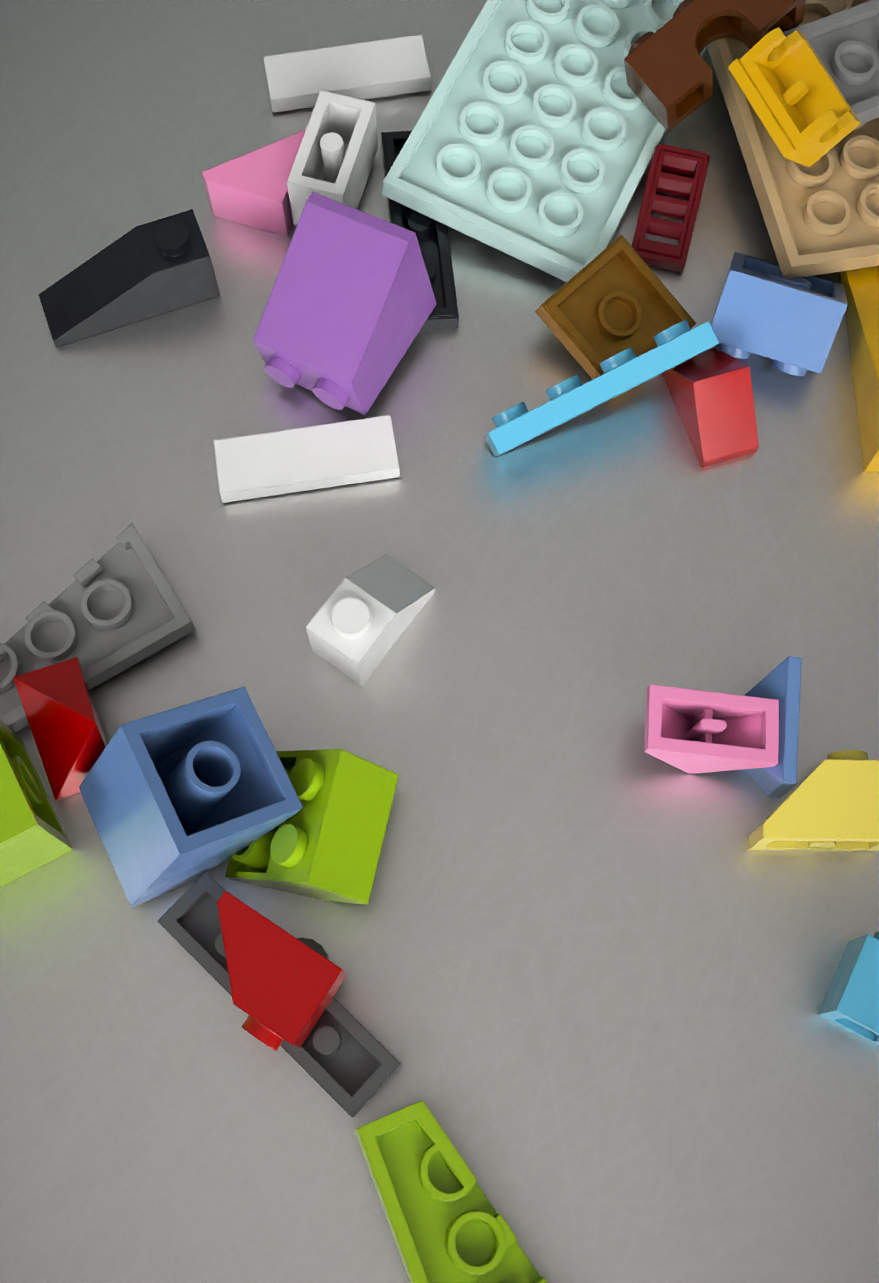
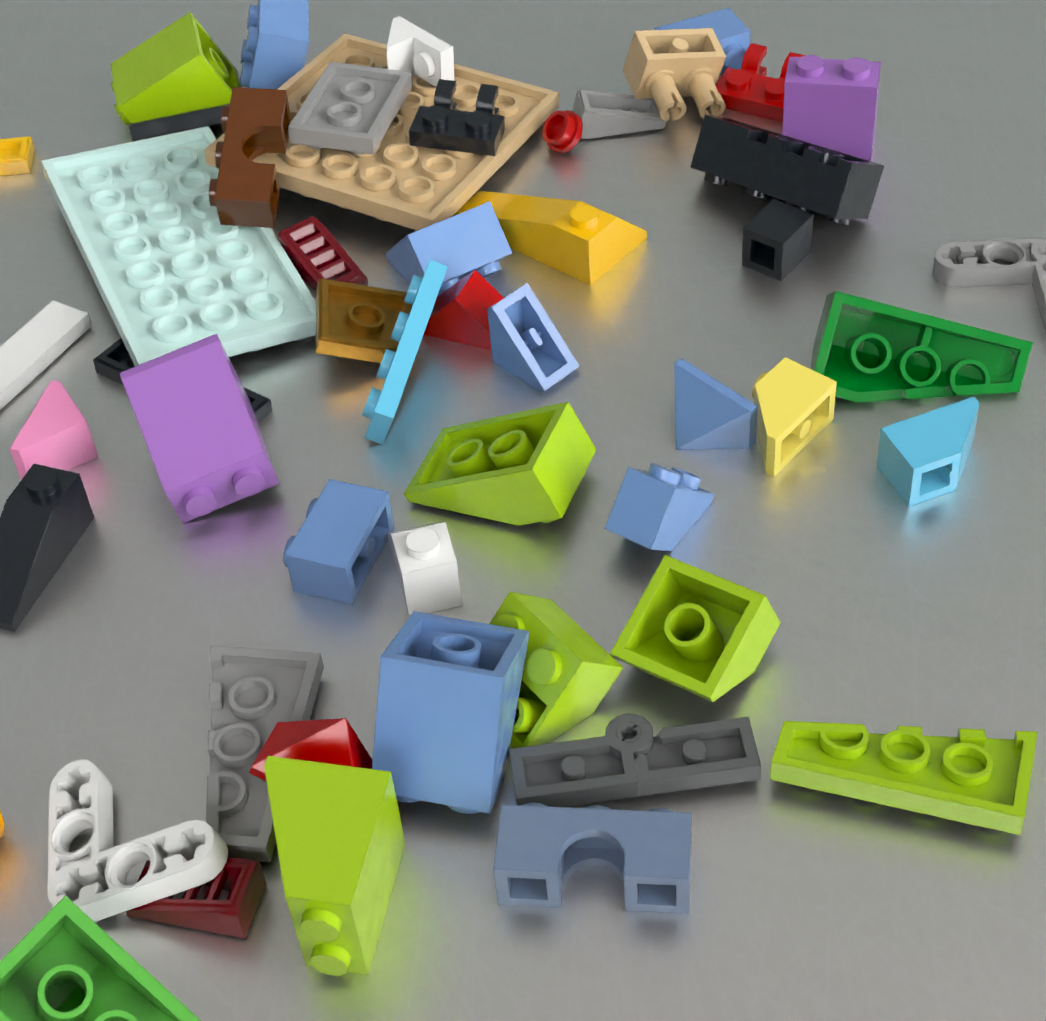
camera: 45 degrees left, 25 degrees down
white tile [213,415,400,503] -> none
red slope [217,890,347,1051] -> none
white brick [287,90,378,226] -> none
bright pink slope [644,684,779,774] -> none
yellow hinge [728,27,861,167] -> none
none -> medium blue brick [283,479,395,605]
none -> lime slope [404,402,597,526]
none -> medium blue slope [487,283,579,393]
none -> sand blue arch [493,803,692,914]
none -> medium blue slope [604,463,715,551]
none -> lime slope [610,555,781,702]

